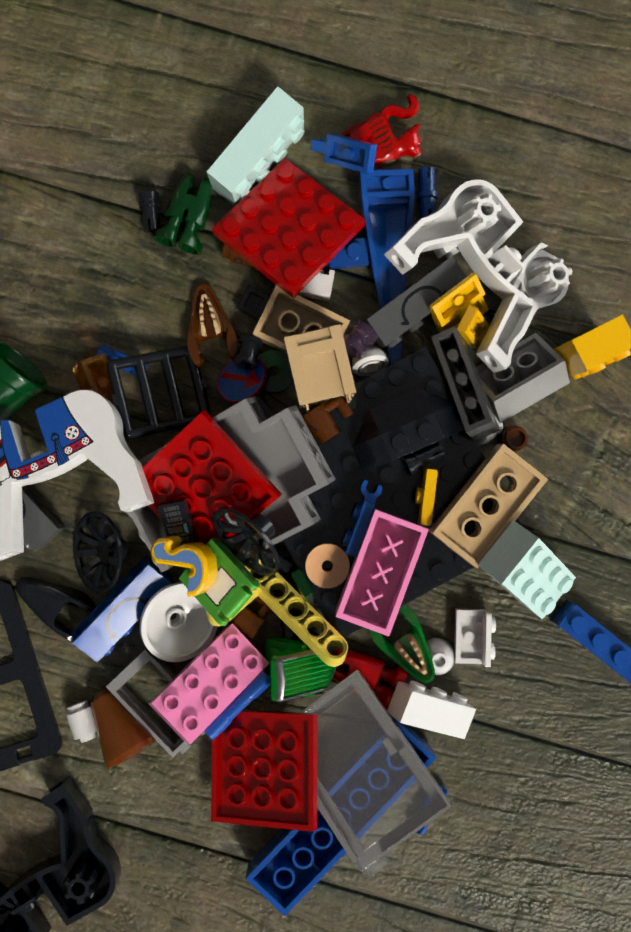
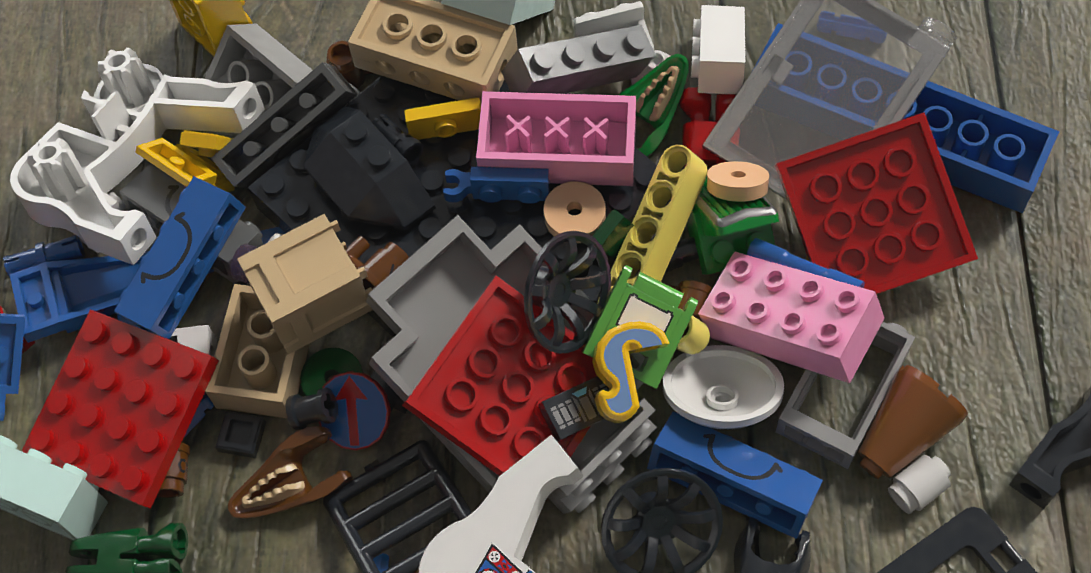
camera: 100 degrees left, 25 degrees down
none -> blue brick [114,176,246,339]
none -> dark grey brick [501,25,656,94]
none -> light nougat piece [707,161,769,202]

